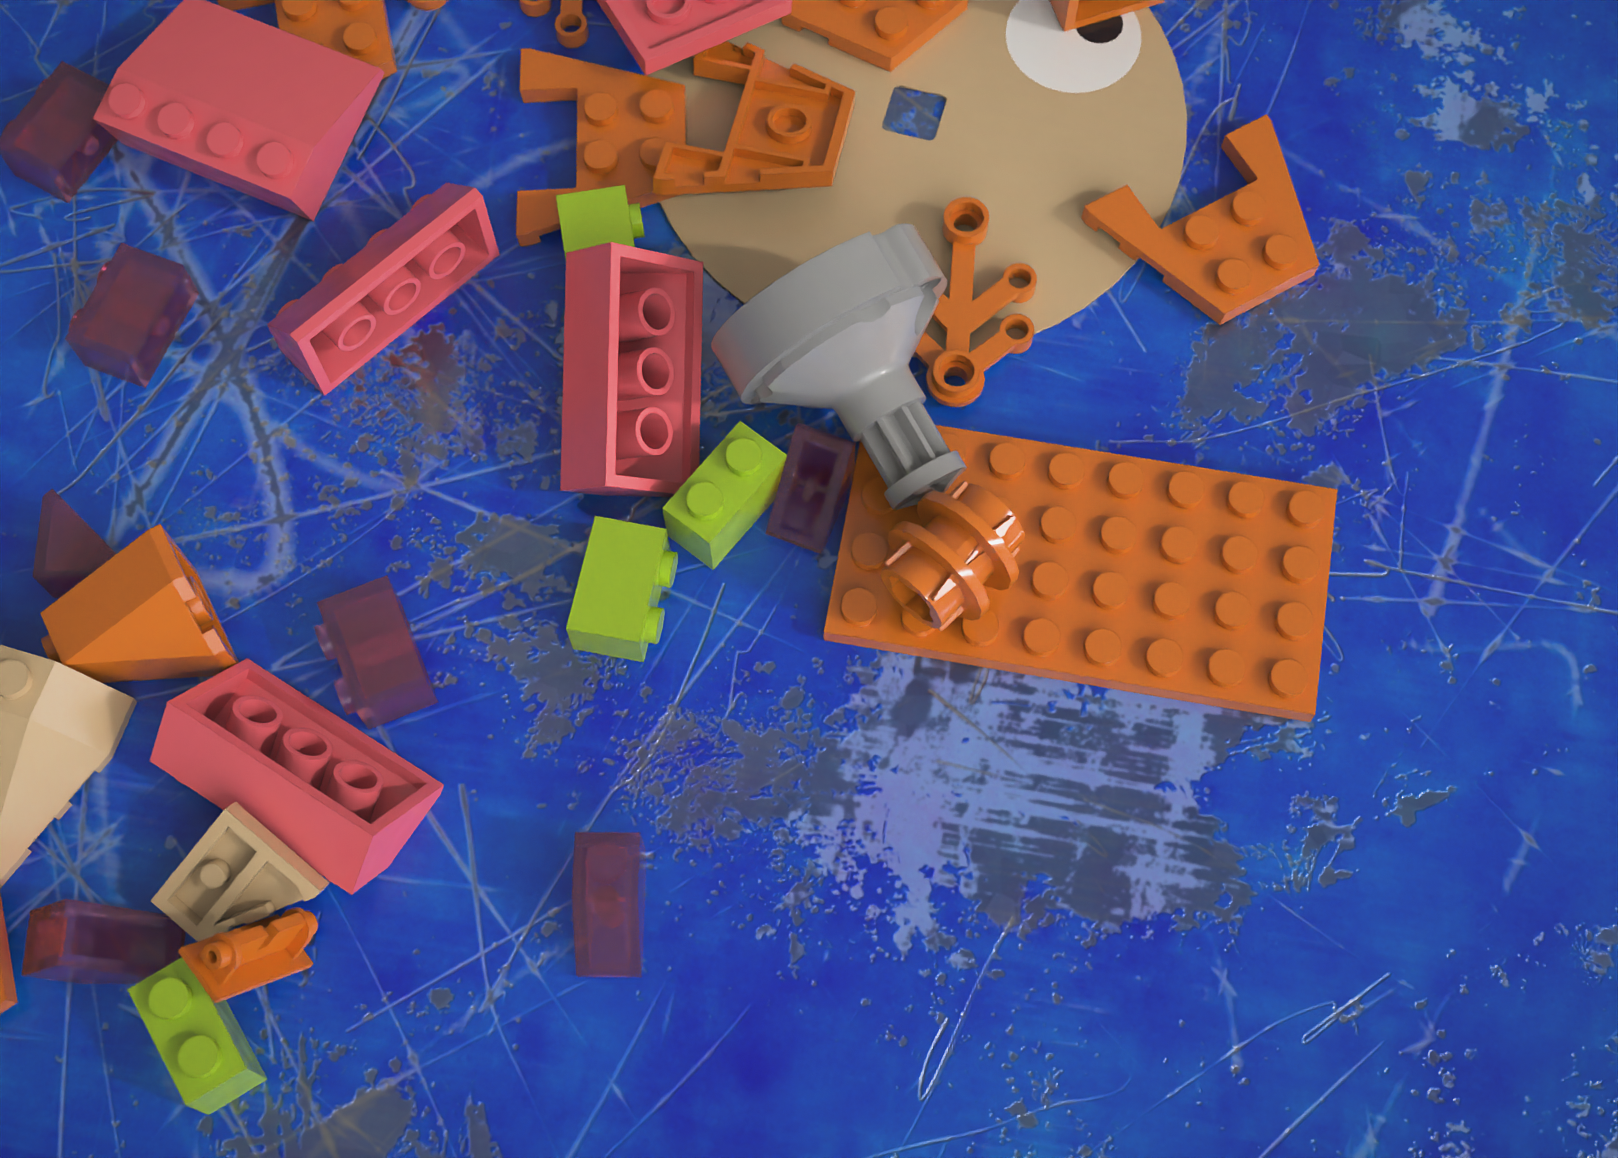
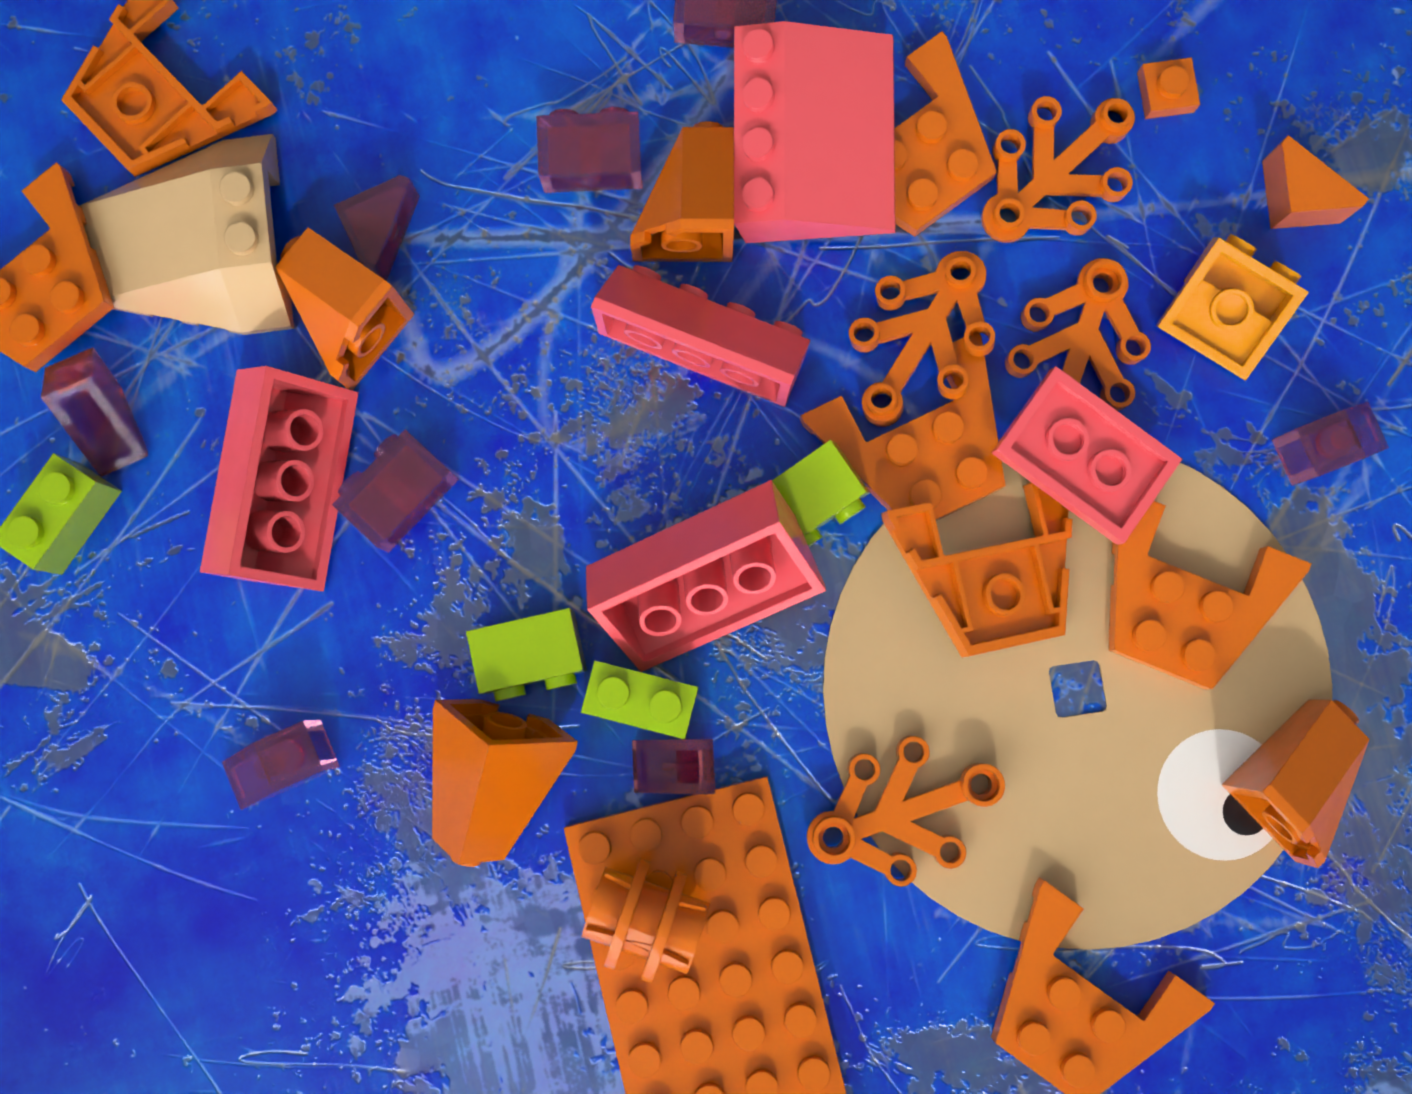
camera: 65 degrees right, 15 degrees up
tan wing [151,802,329,942] -> none
orange hinge [178,907,318,1003] -> none
light grey piece [711,223,967,511] -> none
none -> orange slope [432,699,578,867]
none -> orange slope [630,121,734,262]
none -> orange plant [849,251,995,427]

